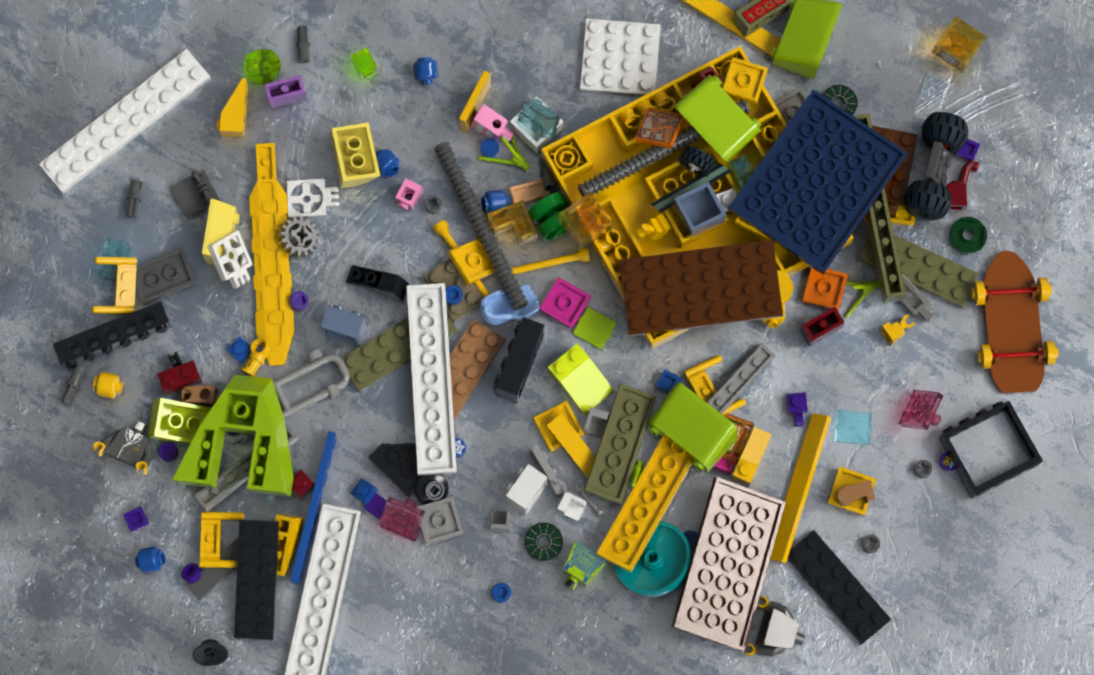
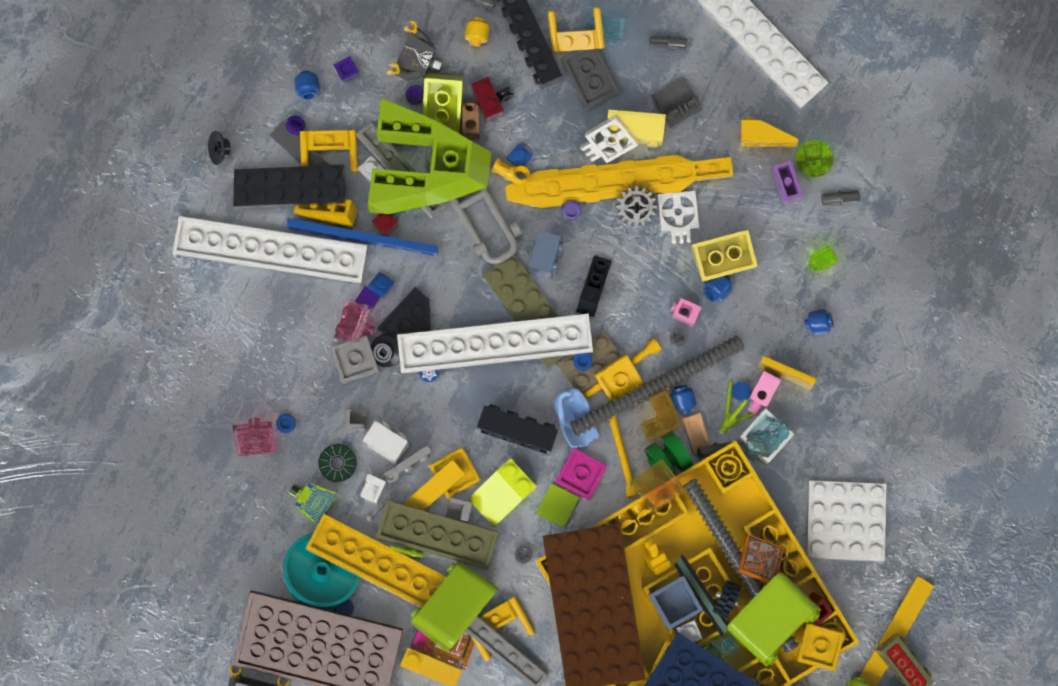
camera: 85 degrees right, 5 degrees up
medium nougat plate [412,319,506,421] -> none
blue plate [655,370,682,394] -> none
none -> clear pink plate [233,417,276,456]
none -> white plate [358,156,384,183]
none -> dark grey bush [515,546,532,564]

